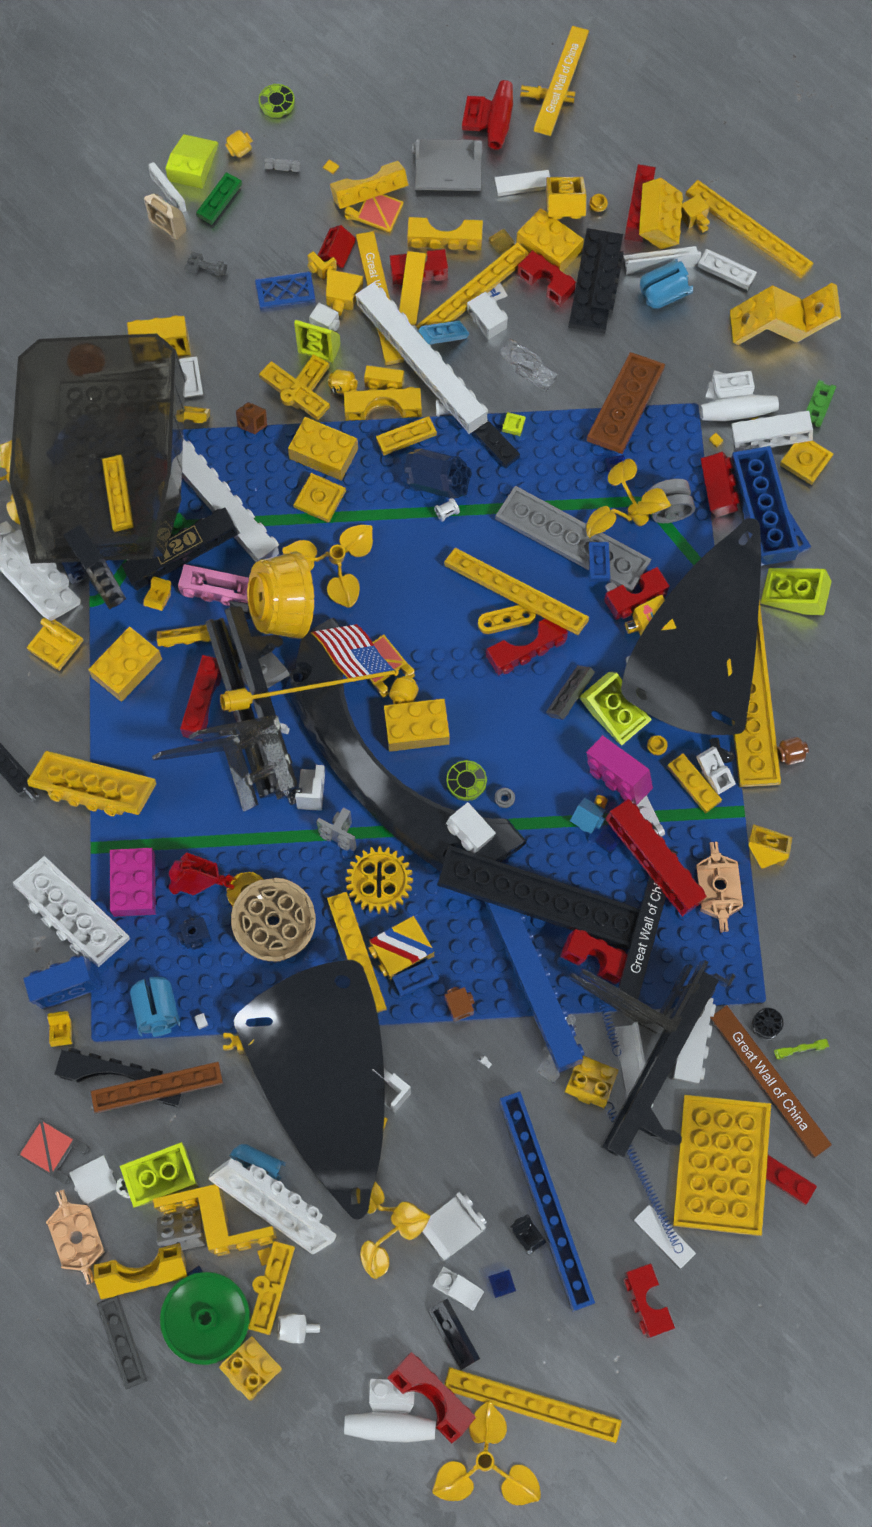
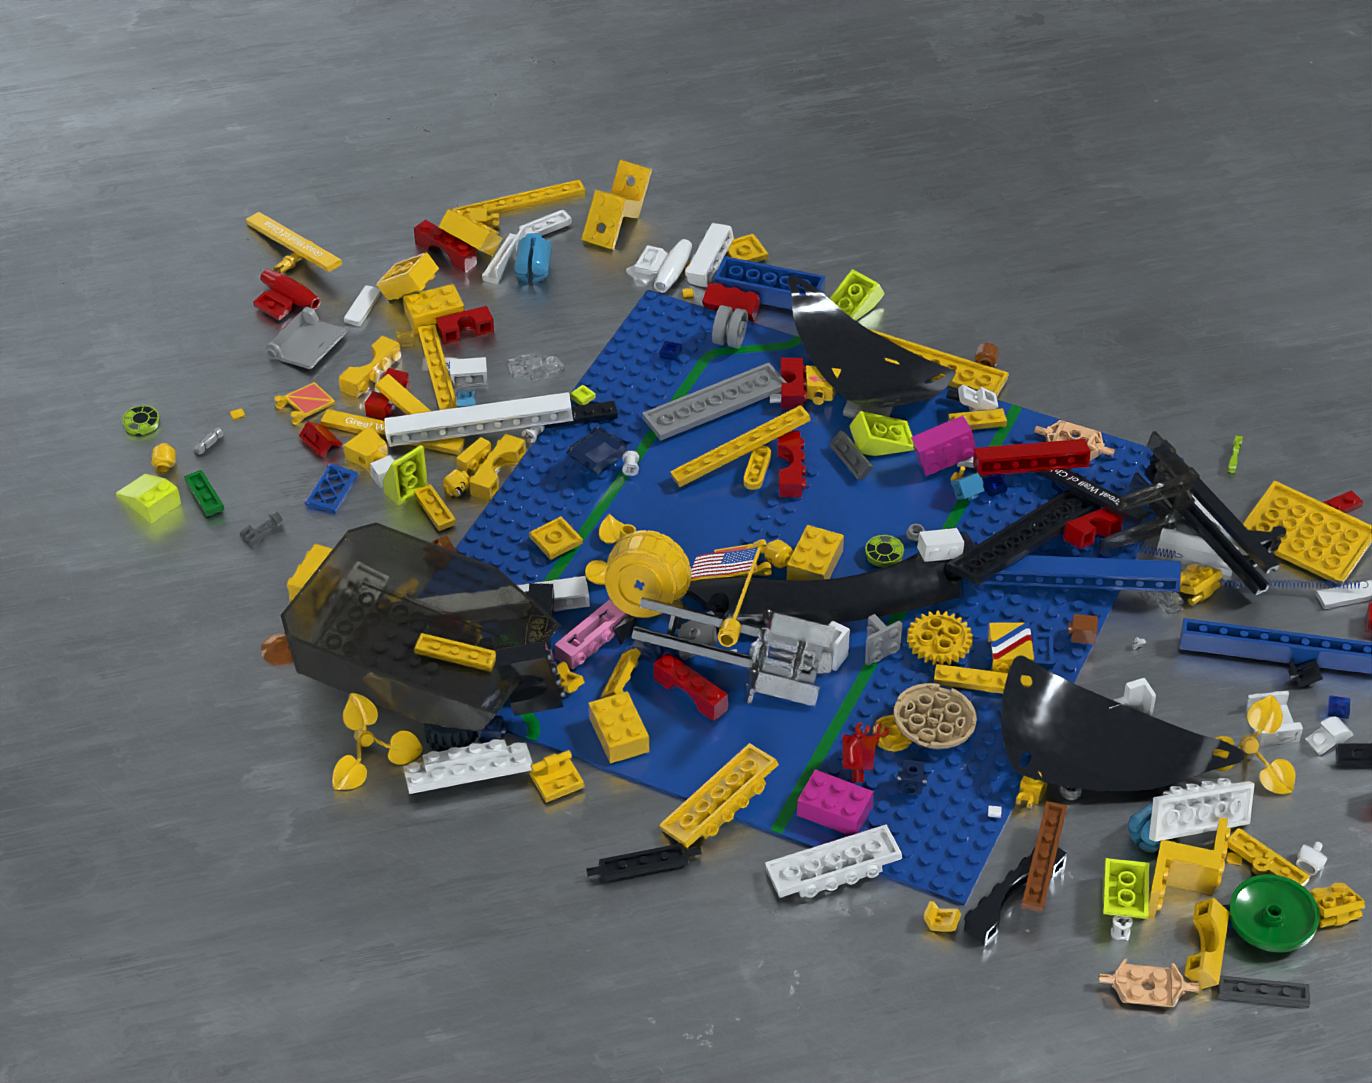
camera: 60 degrees left, 25 degrees down
coral flag [17,1118,89,1185] -> none
blue brick [23,955,103,1010] -> none
white piece [69,1155,117,1205] -> none
dark azure cylinder [130,976,180,1037] -> none
tan slope [144,194,186,240] -> none
white tile [148,162,187,213] -> none
light grey bracket [157,1209,206,1250] -> none
yellow hinge [259,361,330,421] -> none
yellow brick [288,417,358,481] -> none
yellow bracket [307,251,337,280] -> none
yellow arch [330,161,409,209] -> none
yellow plate [376,416,437,456] -> none
black plate [568,228,624,334] -> none
yellow plant [586,459,671,538] -> none
dark orange plate [587,352,665,454] -> none
blue plate [588,542,610,582] -> none
yellow plate [647,735,668,756] -> none
dark orange tile [710,1005,832,1158] -> none
yellow slope [748,824,793,869] -> none
black wheel [751,1008,784,1040] -> none
bright green plate [806,380,837,428] -> none

